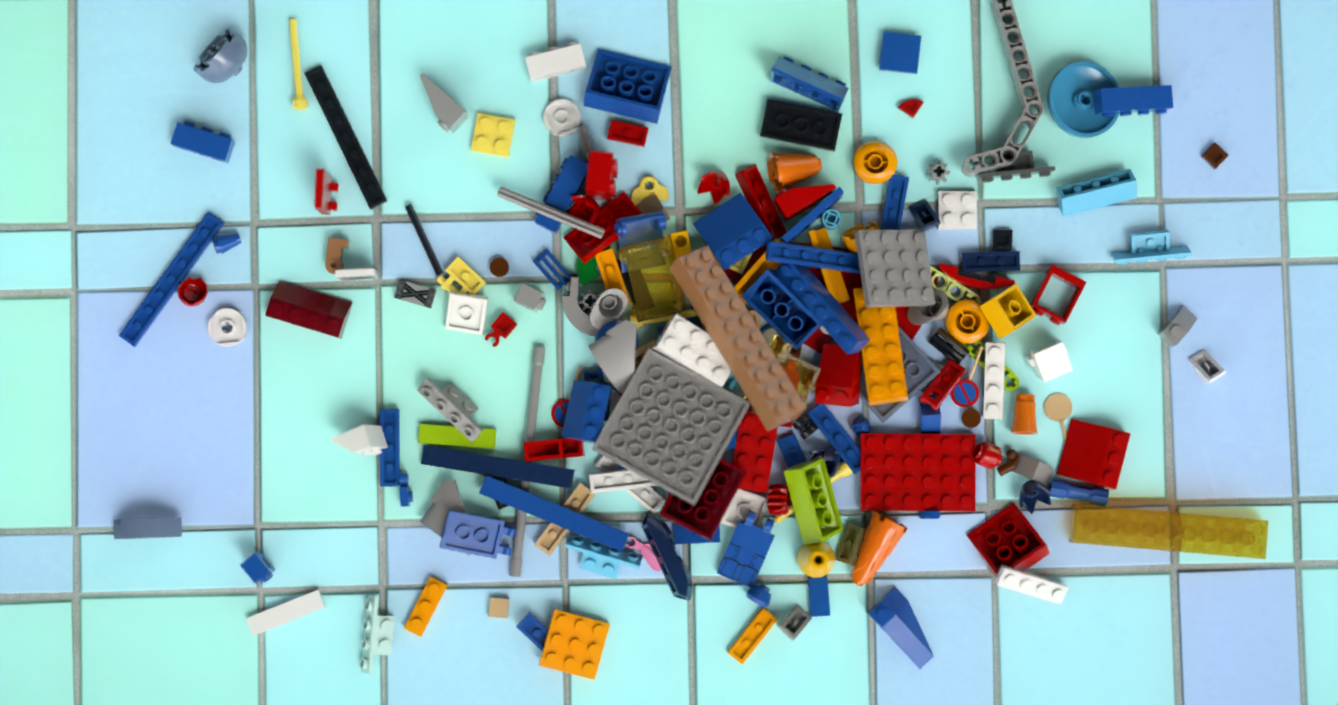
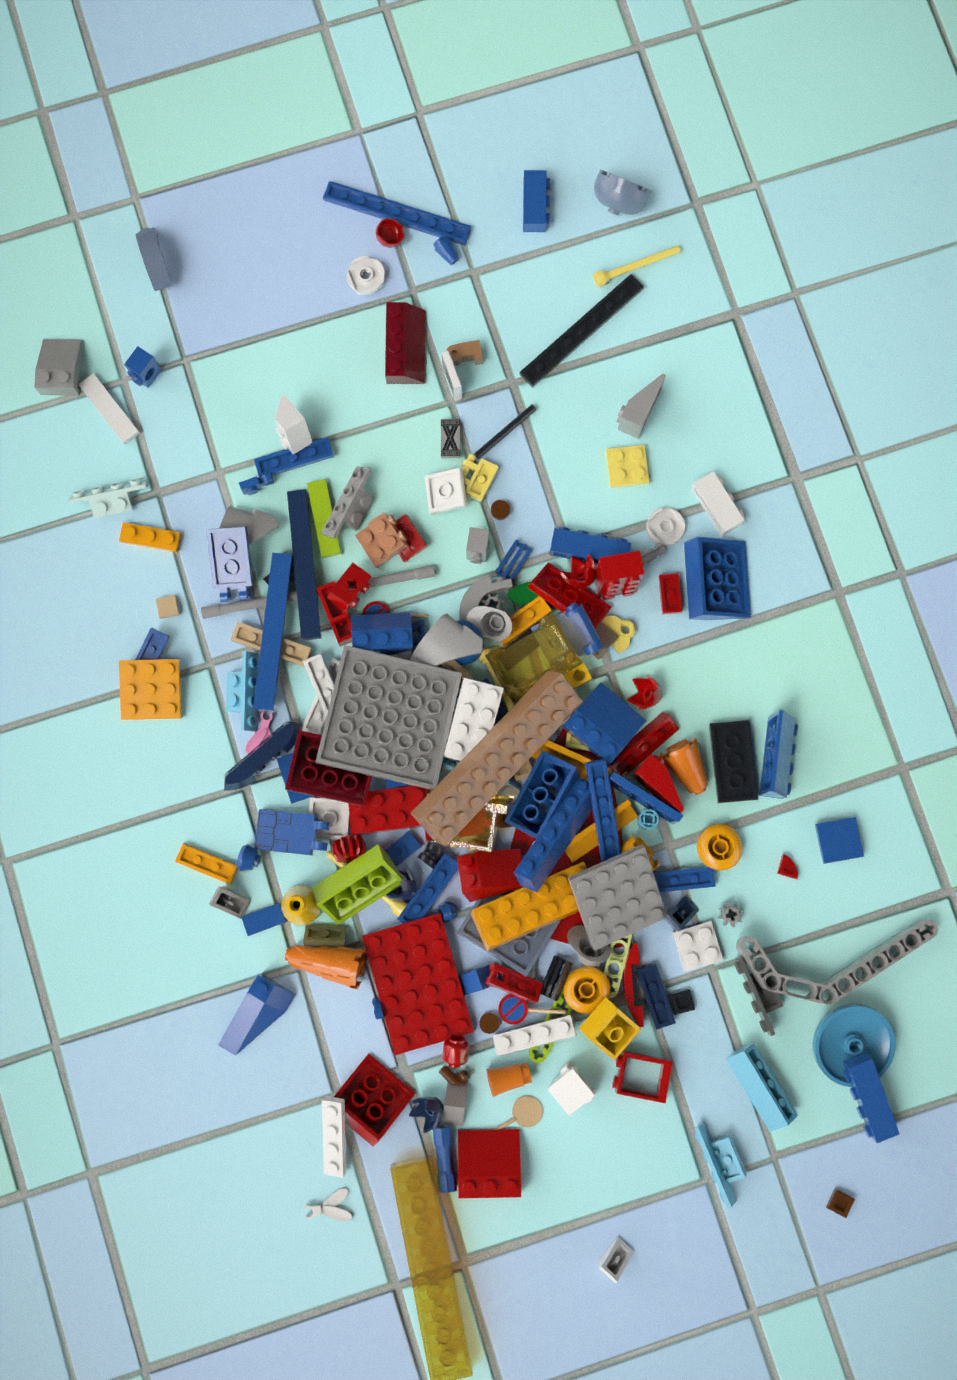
camera: 75 degrees right, 5 degrees down
red tile [314,169,339,215] -> none
red plate [485,312,518,347] -> none
light grey axle [497,187,605,238] -> none
light grey slope [1158,306,1198,347] -> none
none -> light grey slope [34,339,82,396]
none -> white piece [304,1188,352,1221]
none -> red brick [327,562,372,612]
none -> nougat plate [355,512,409,568]
none -> red plate [396,514,428,563]

